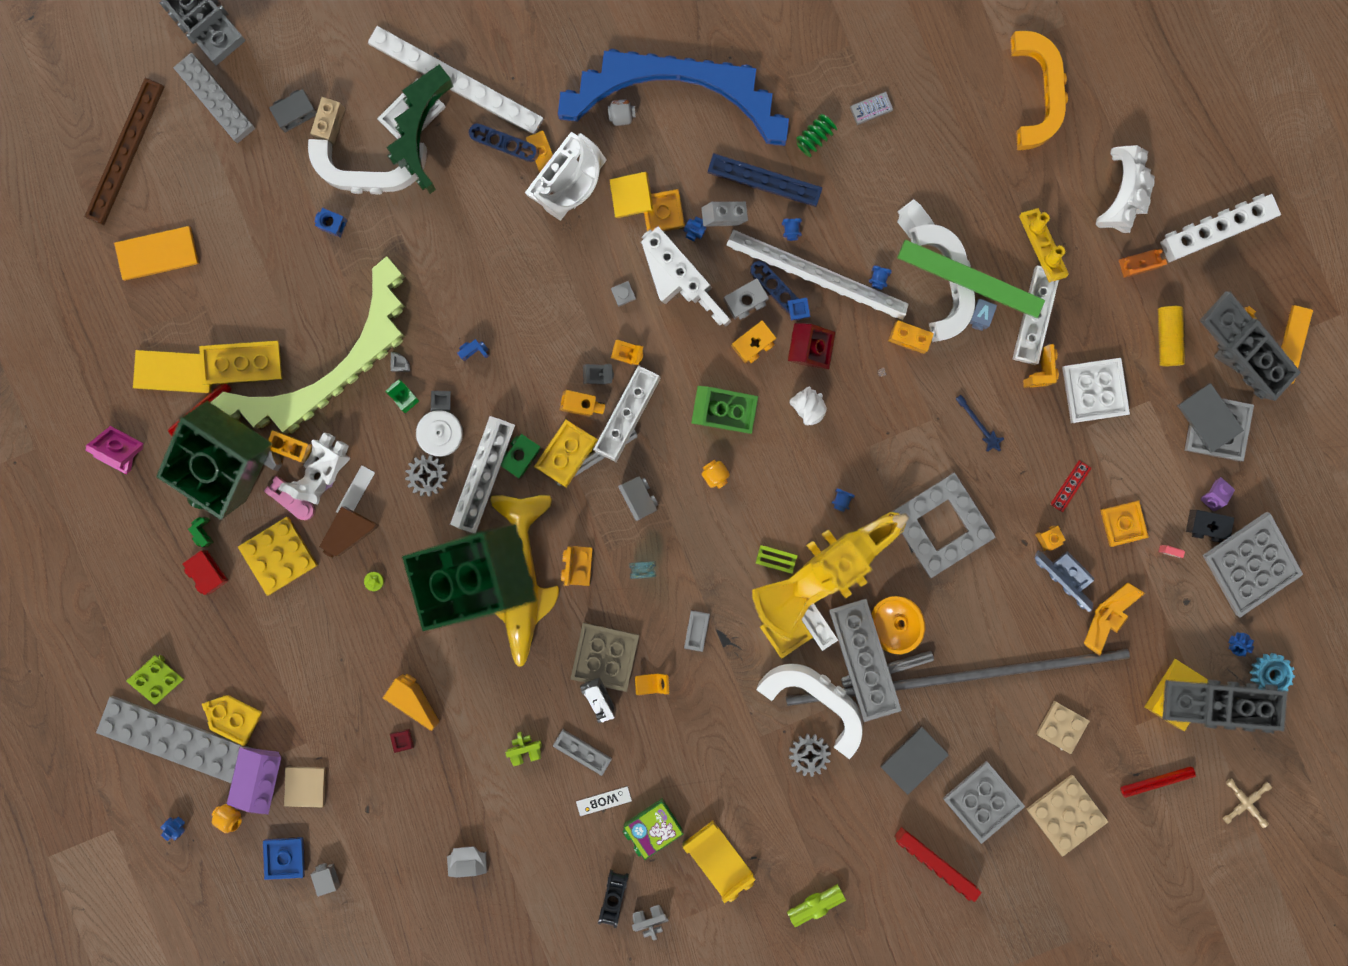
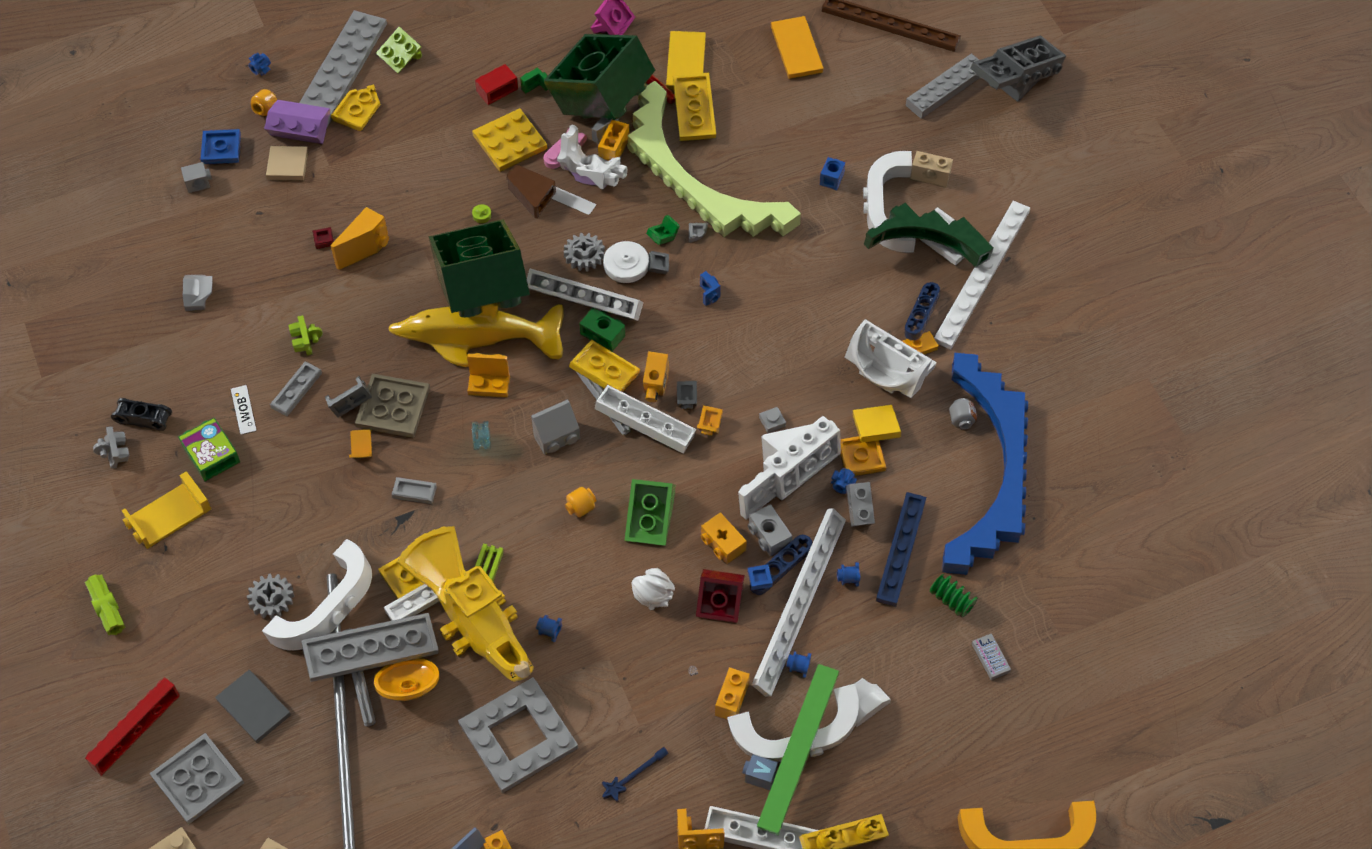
camera: 90 degrees right, 30 degrees down
dark grey brick [269,89,317,133] -> none

